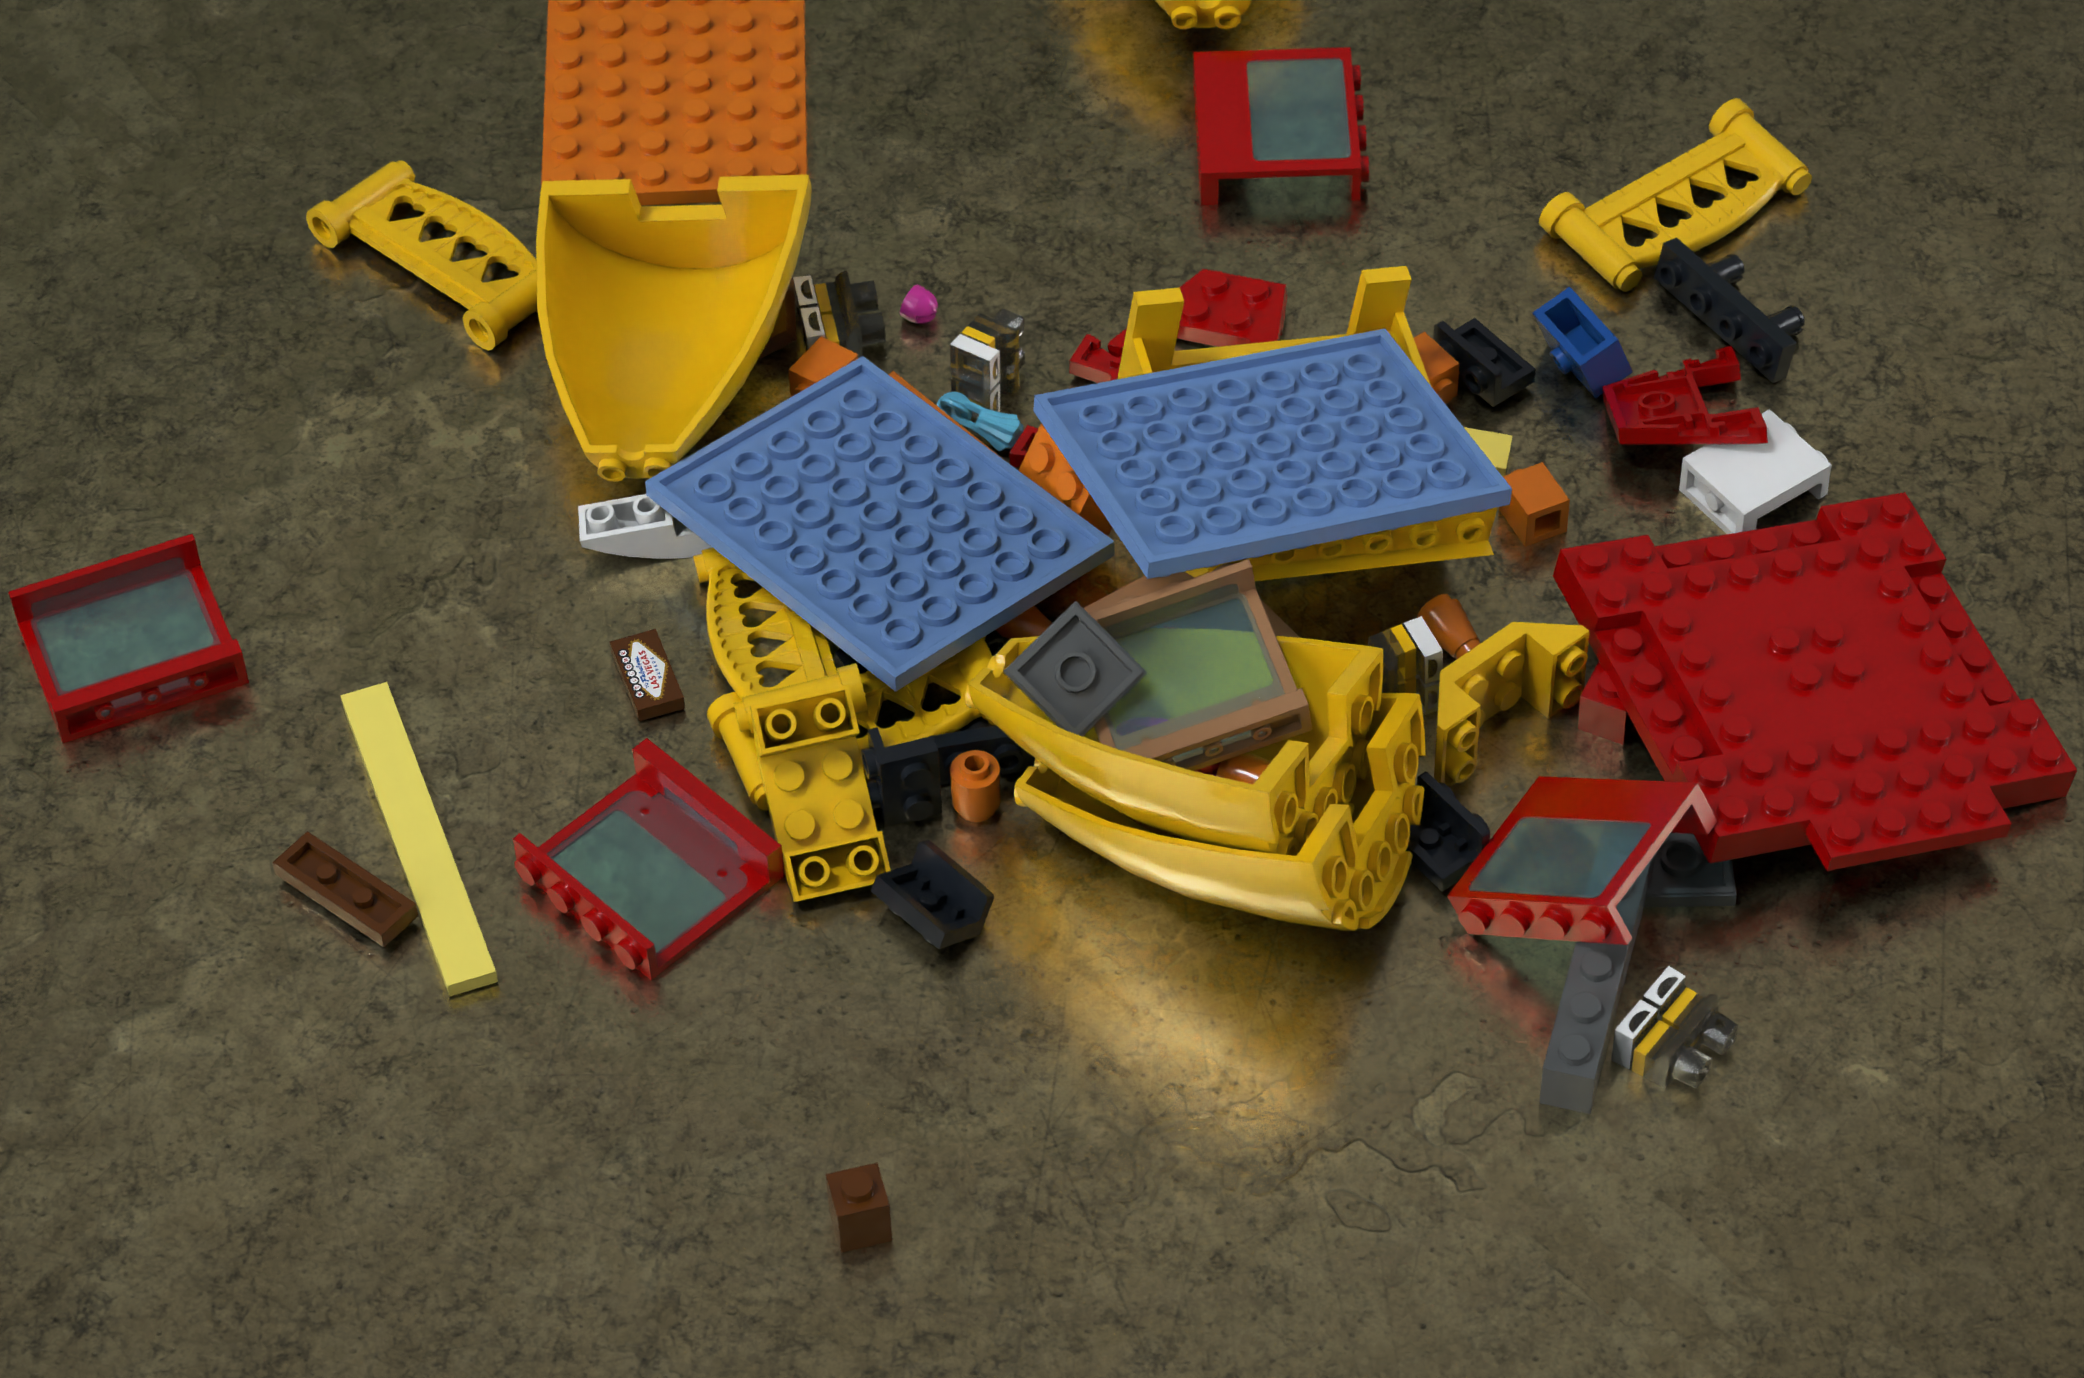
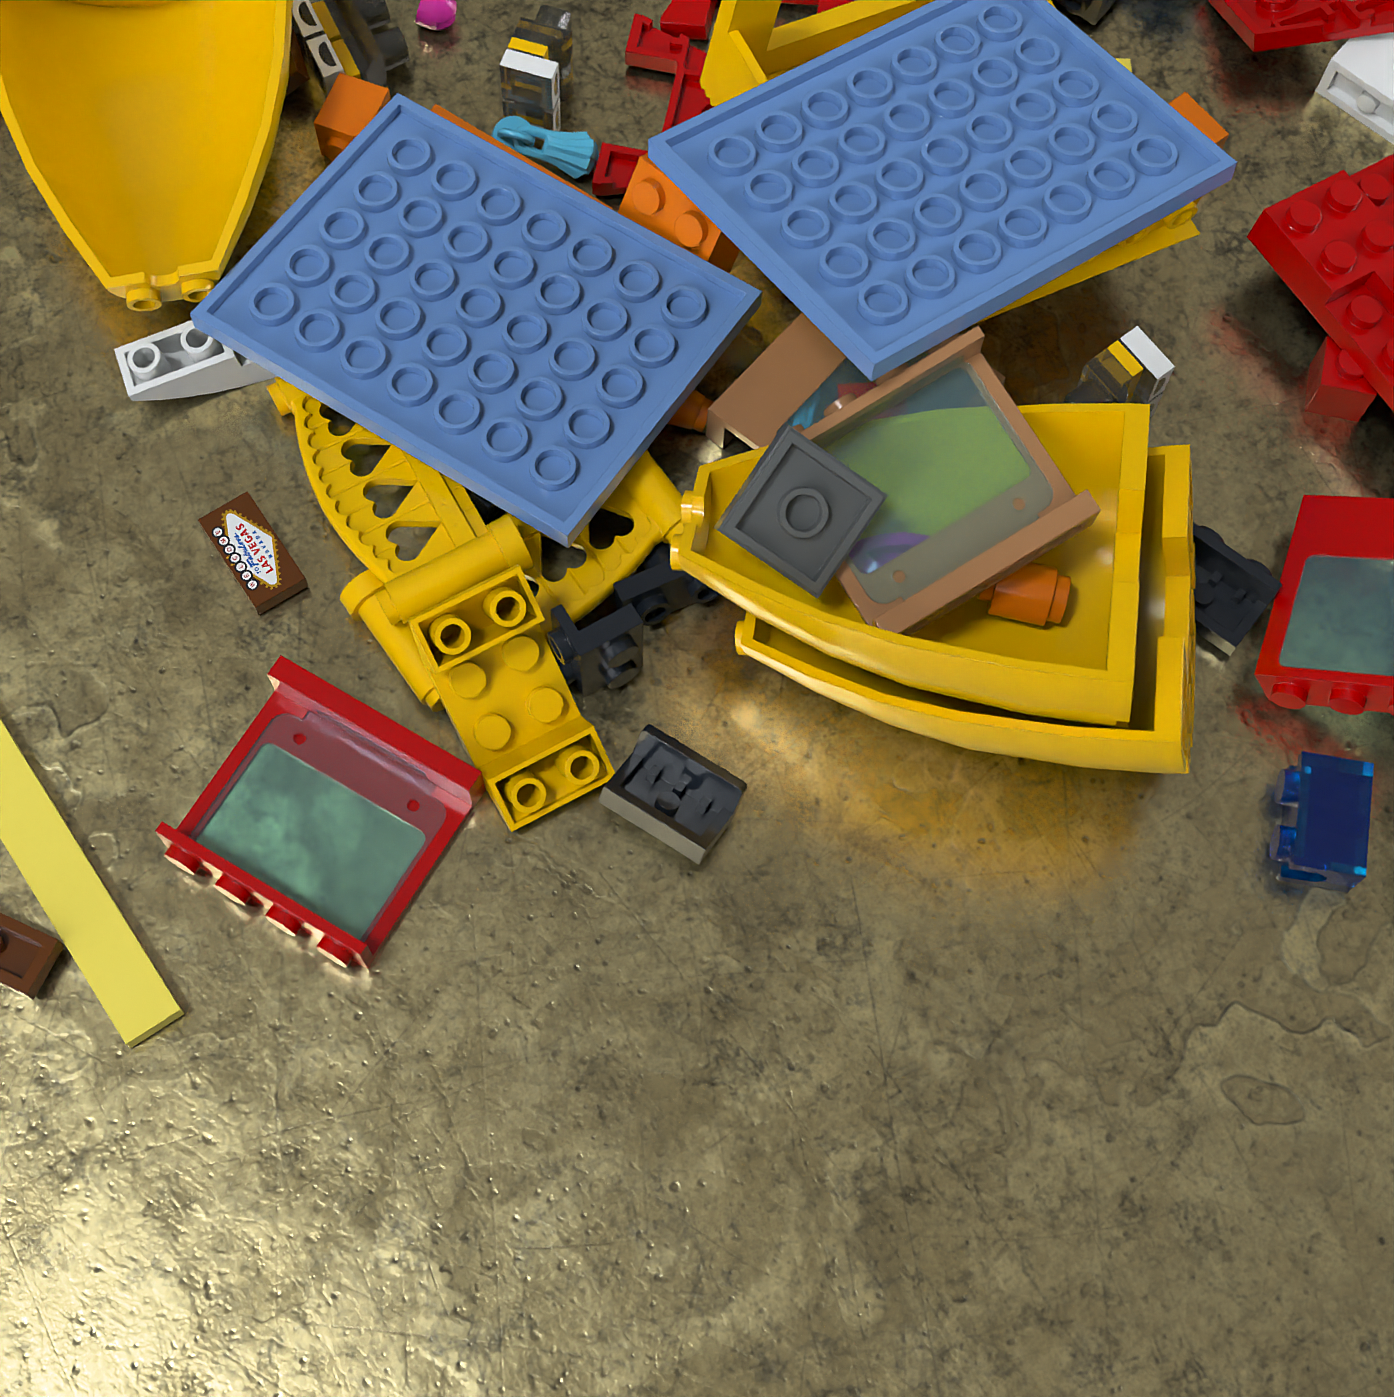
camera: 20 degrees left, 20 degrees up
reddish brown brick [826,1163,893,1253] -> none
orange brick [950,750,1001,822] -> none
orange cone [1417,593,1480,660] -> none
yellow slope [1434,622,1590,787] -> none
none -> clear blue brick [1270,751,1374,893]

